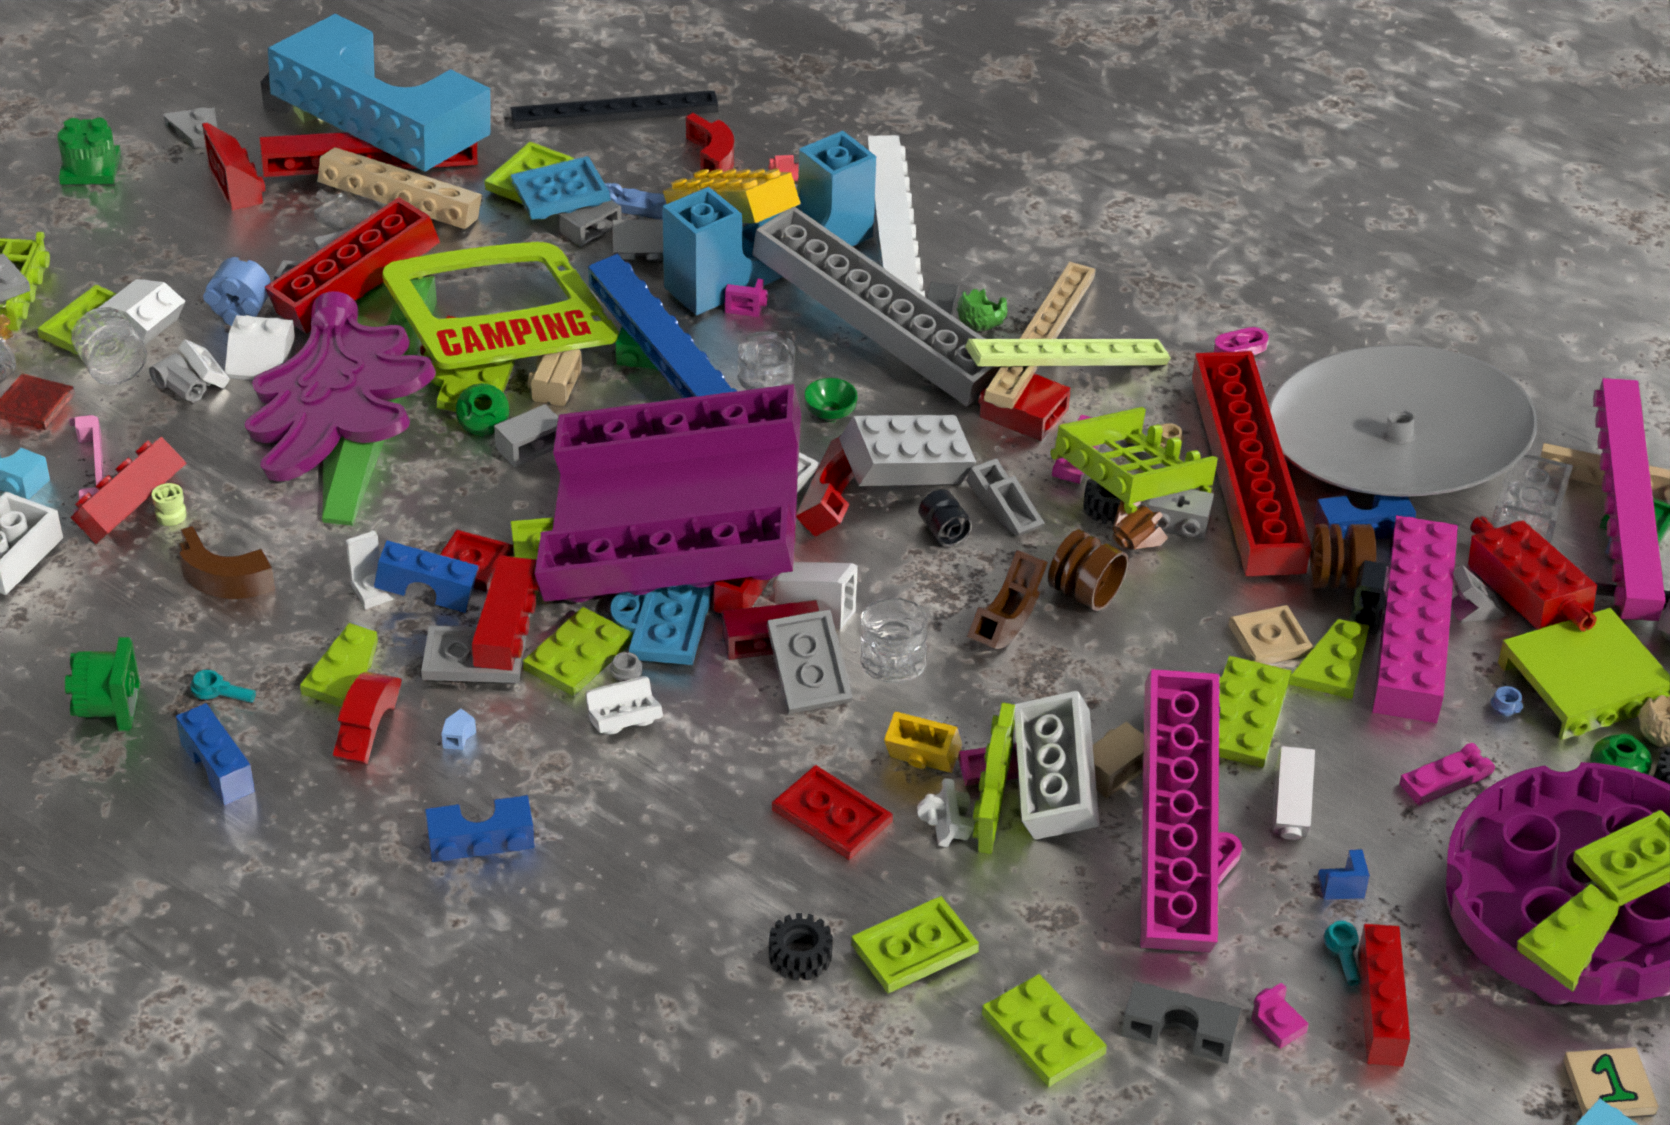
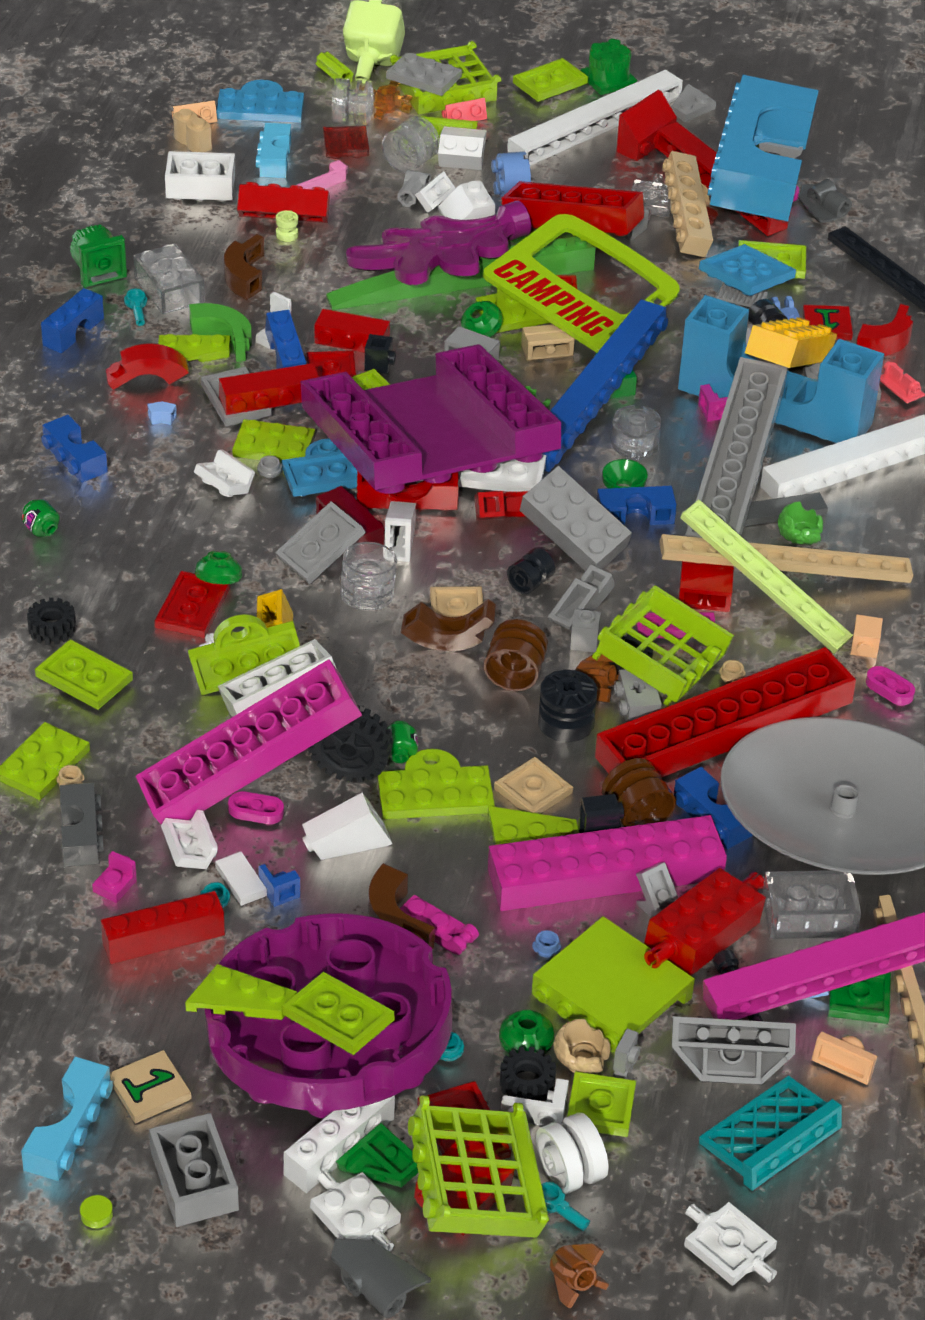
camera: 65 degrees right, 0 degrees up
none -> green head [22,499,60,537]
none -> tan plate [56,765,85,787]
none -> clear brick [133,244,205,314]
none -> white bracket [161,810,218,869]
none -> bright green arch [189,303,252,362]
none -> green piece [195,551,242,584]
none -> white tile [215,851,267,906]
none -> red brick [314,309,390,353]
none -> black brick [364,334,396,374]
none -> reddish brown arch [368,863,435,949]
none -> tan tile [430,586,483,617]
none -> coral hinge [442,98,487,121]
none -> white brick [507,70,683,165]
none -> lime plate [513,58,588,102]
none -> black wheel [538,669,597,742]
none -> light grey brick [570,609,601,653]
none -> blue arch [597,486,677,526]
none -> black wheel [748,299,787,325]
none -> red tile [802,305,853,341]
none -> light nougat brick [850,614,883,658]

